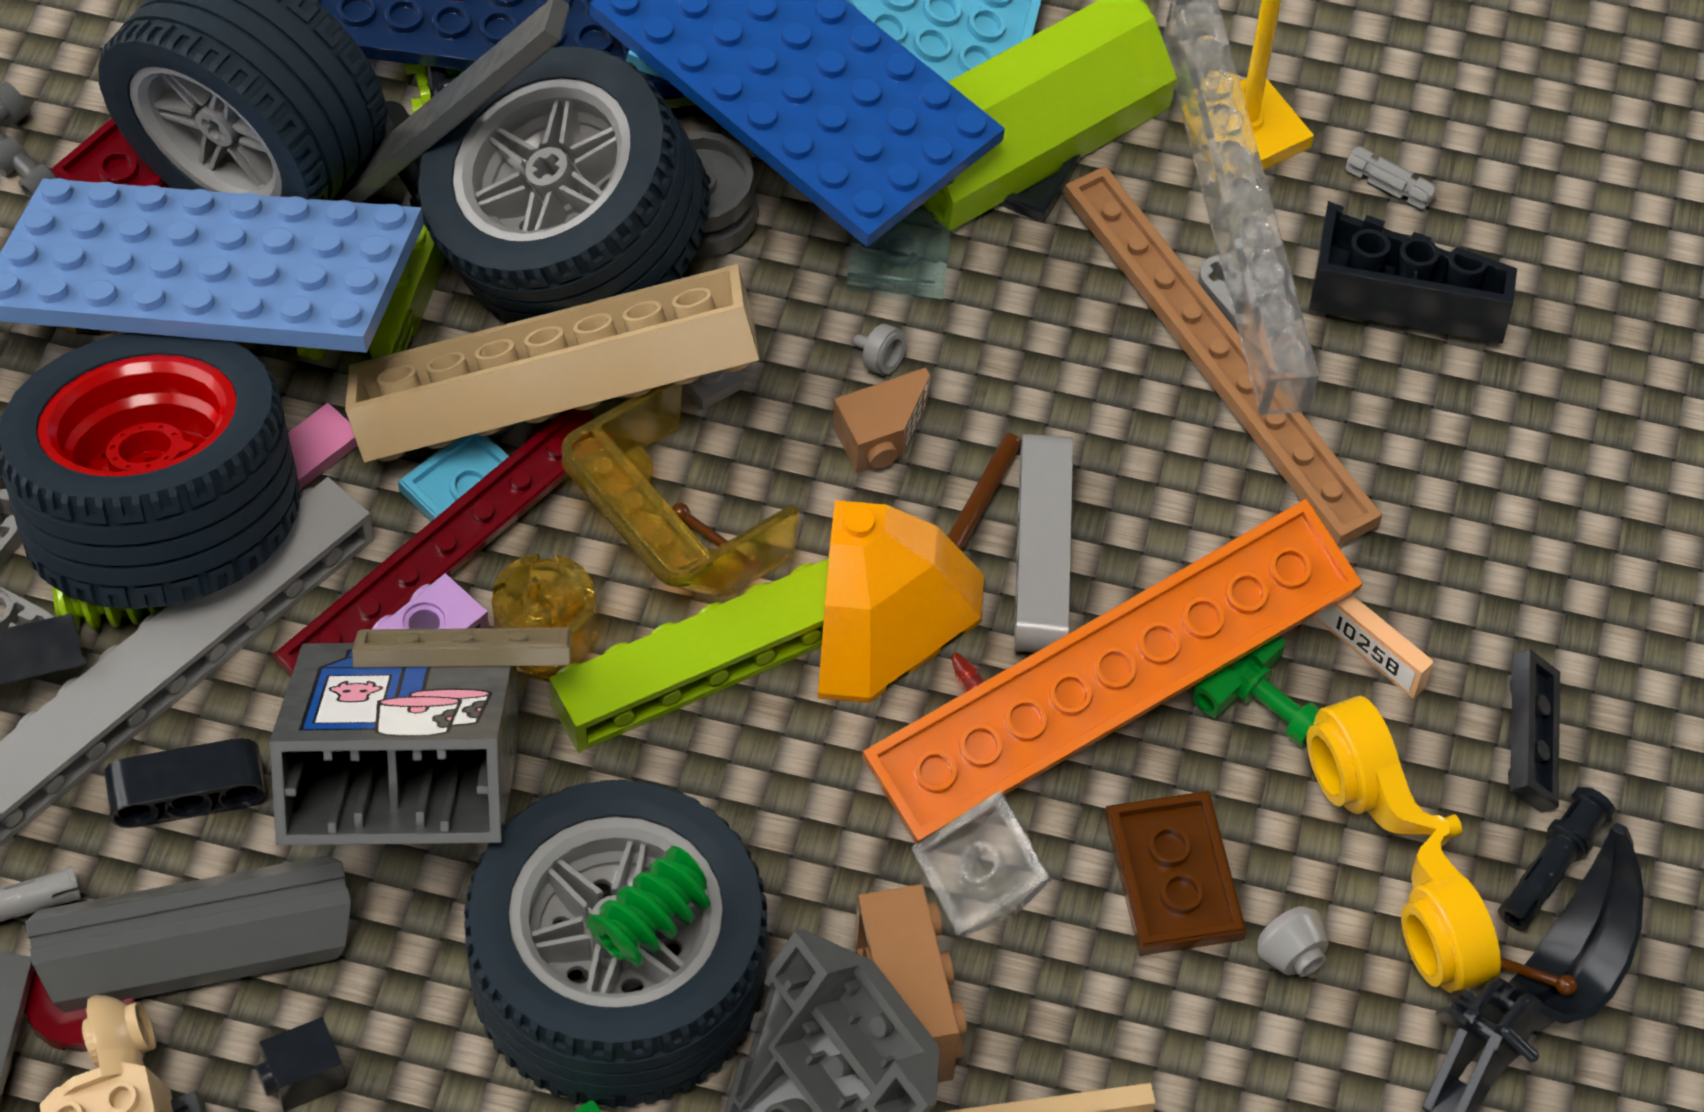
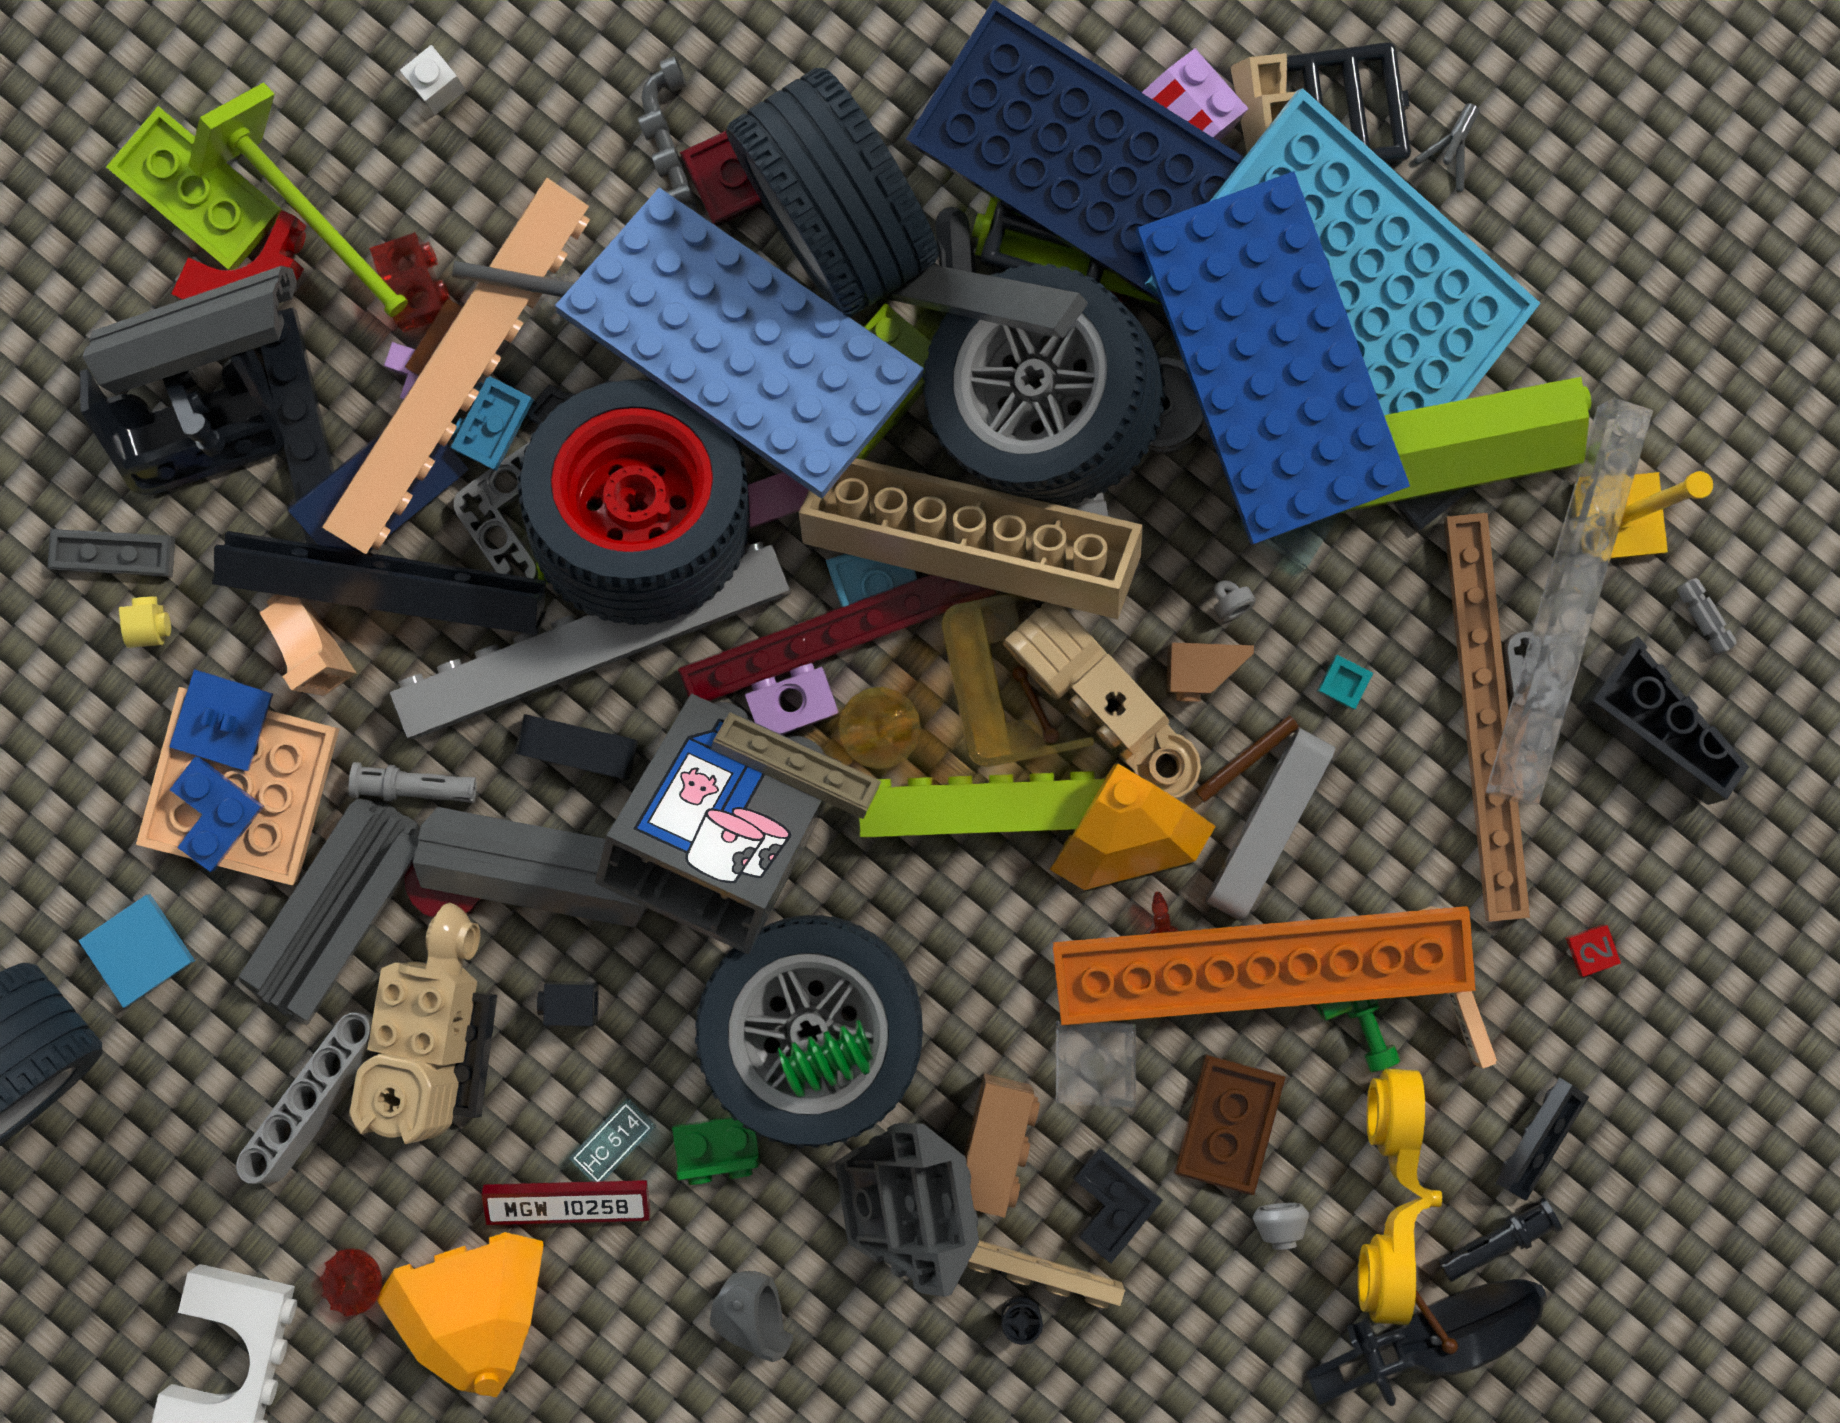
camera: 30 degrees right, 30 degrees up
none -> tan brick [1003,602,1201,798]
none -> black plate [1073,1145,1163,1264]
none -> teal plate [1316,655,1374,710]
none -> red tile [1565,924,1621,977]

